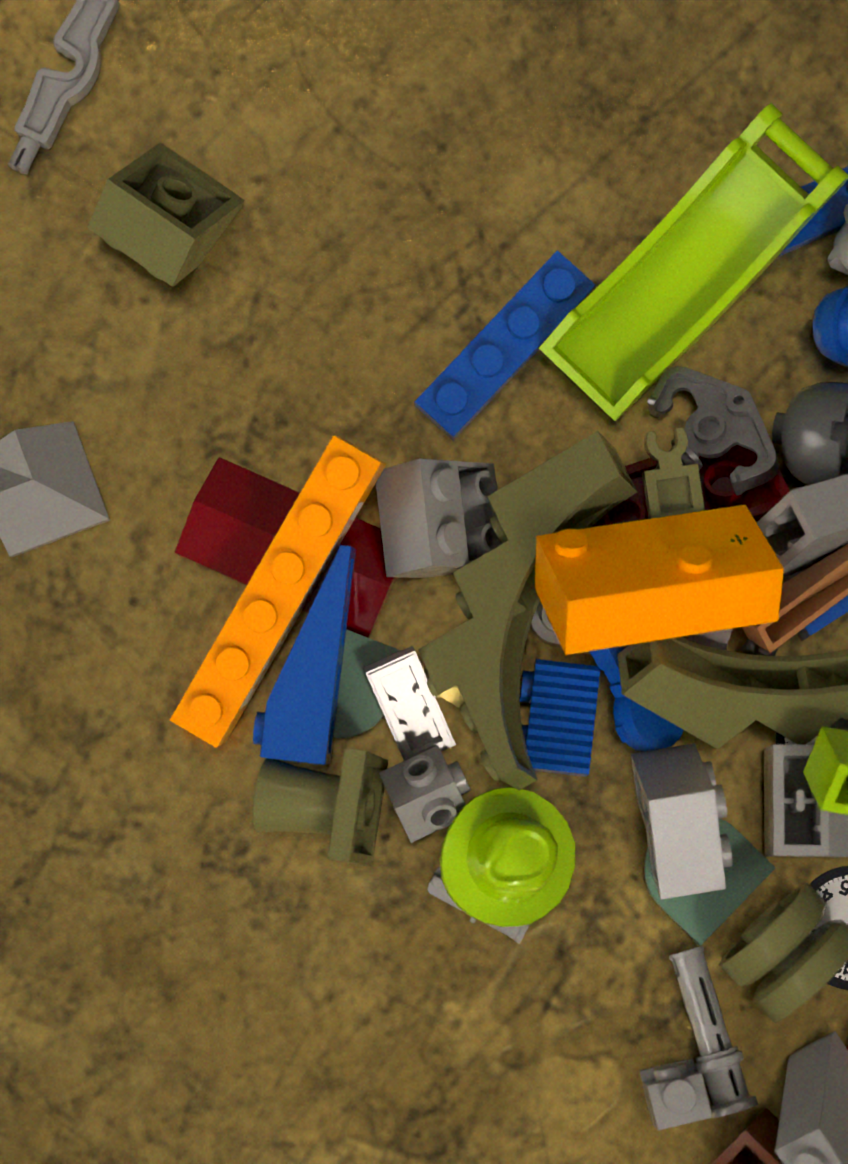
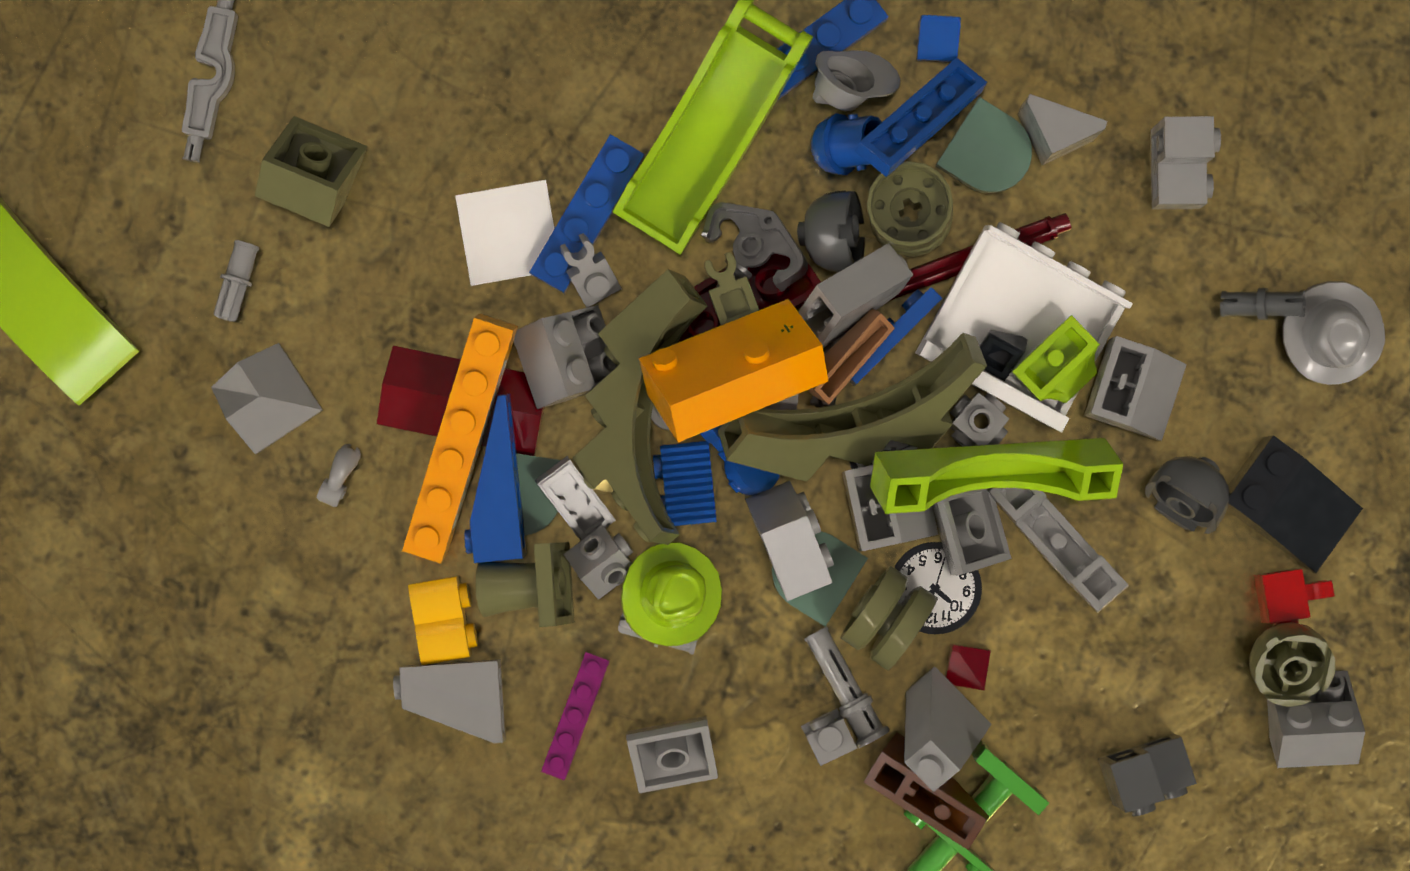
camera: 15 degrees left, 5 degrees up
none -> light grey axle [214,240,260,322]
none -> light grey arm [317,444,361,507]
none -> light grey slope [393,659,506,743]
none -> yellow brick [408,576,478,665]
none -> white sticker [455,180,554,286]
none -> magenta piece [541,651,610,780]
none -> light grey plate [560,233,622,308]
none -> light grey slope [626,716,718,793]

